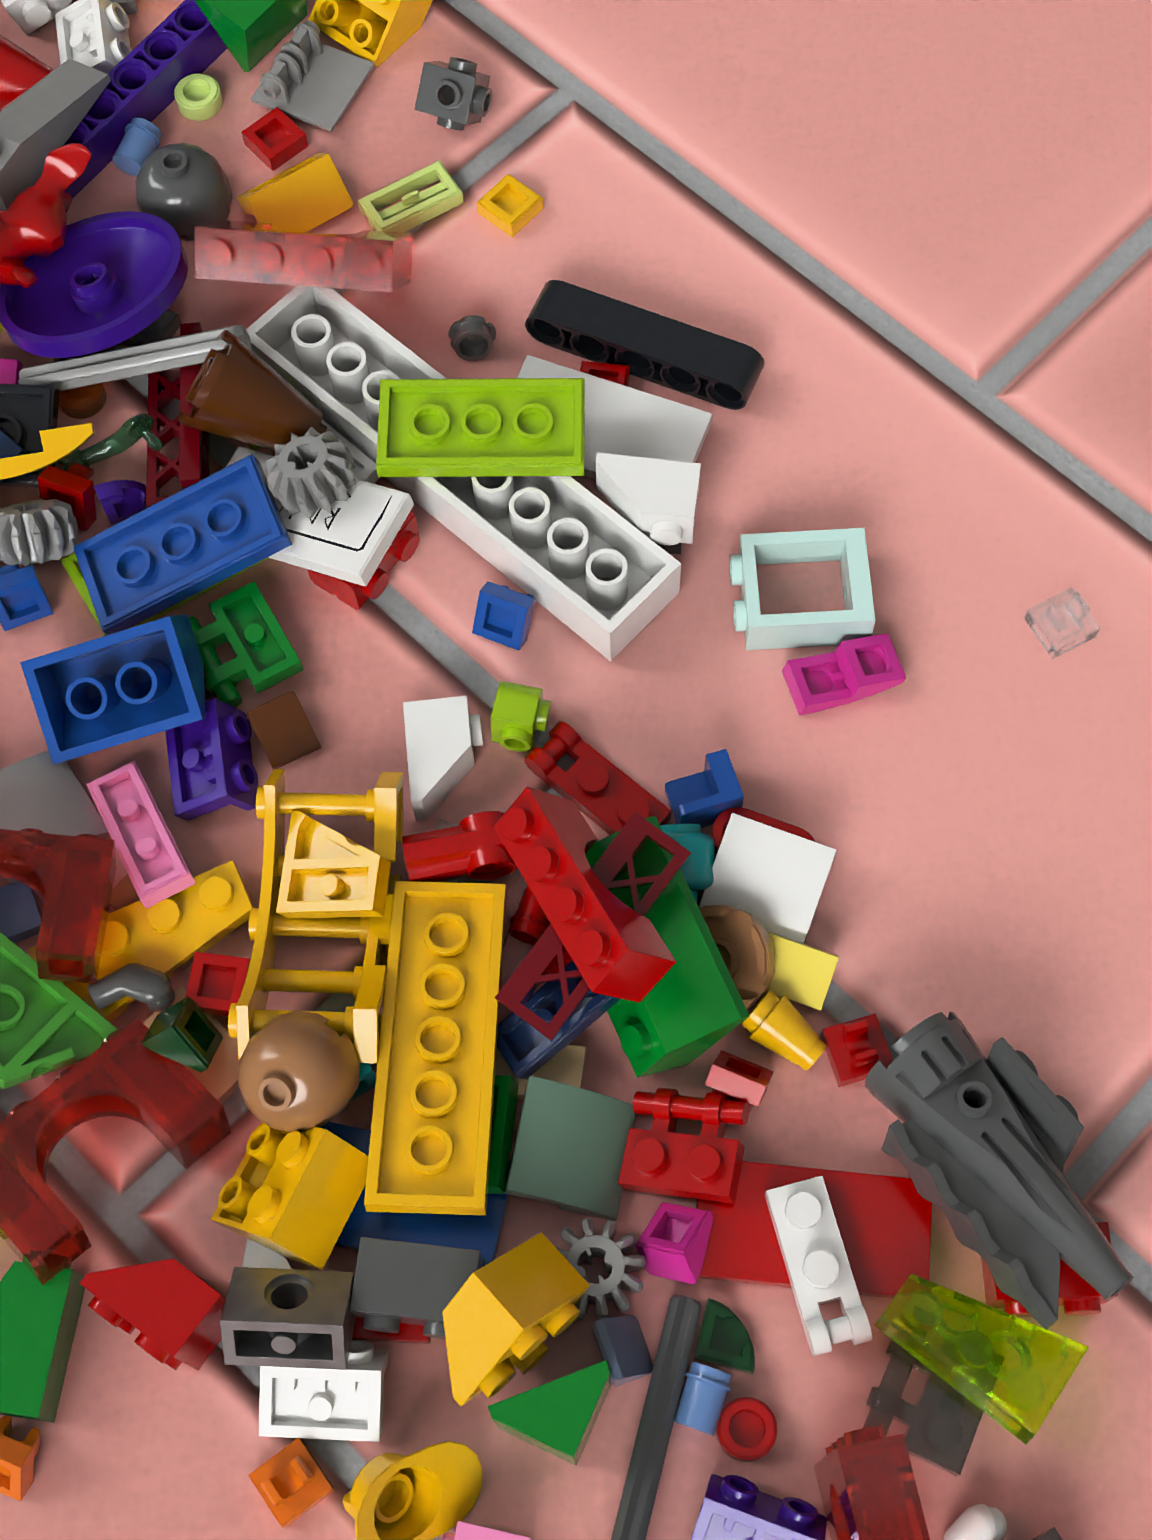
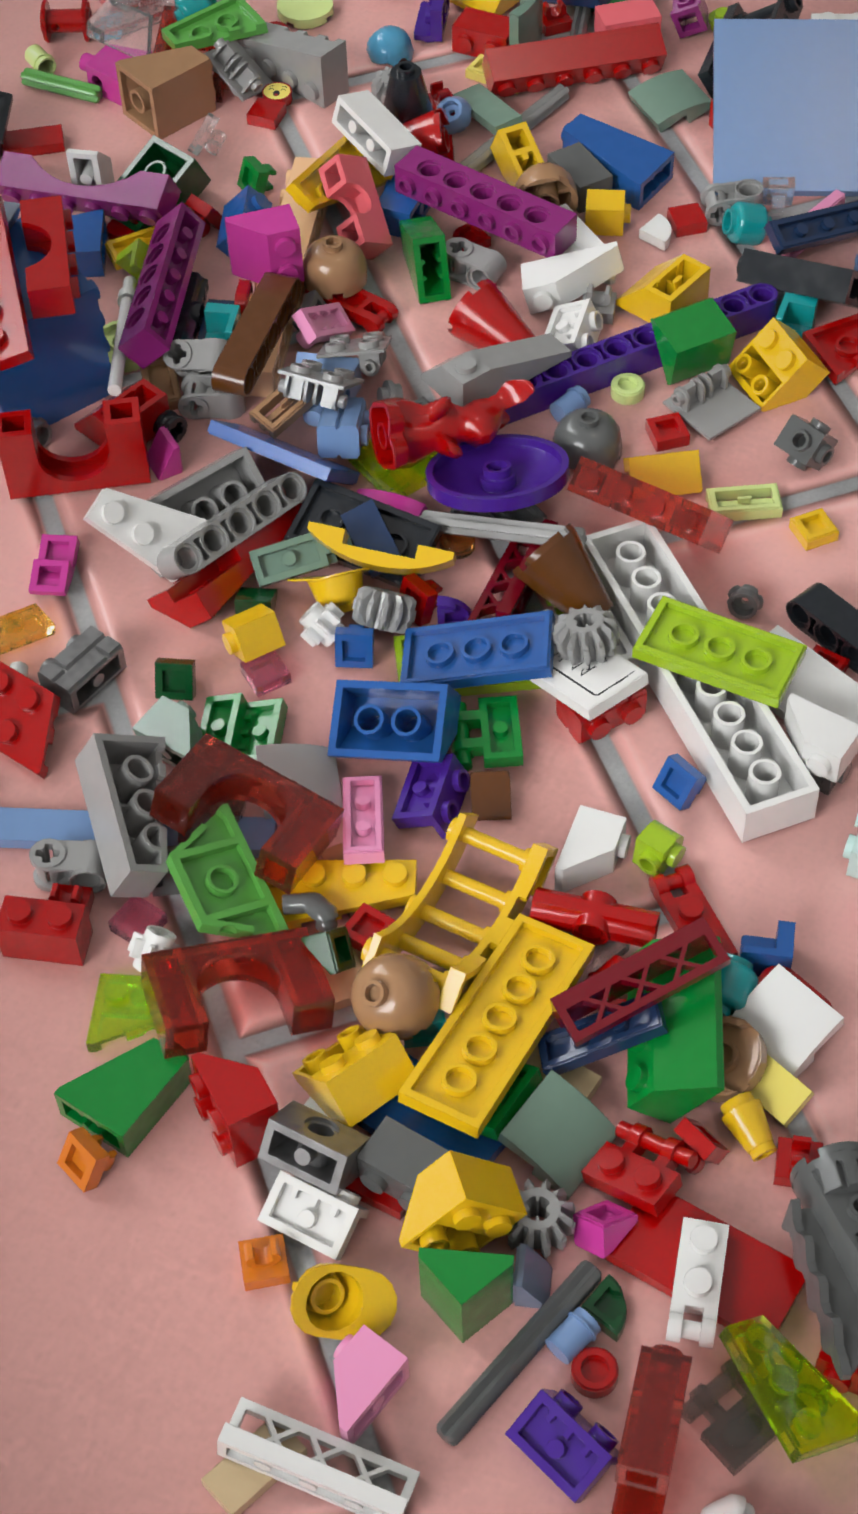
camera: 25 degrees right, 15 degrees down
clear green piece [57,413,162,472] -> none
yellow wing [276,811,391,919] -> none
red arch [493,786,676,1003] -> none

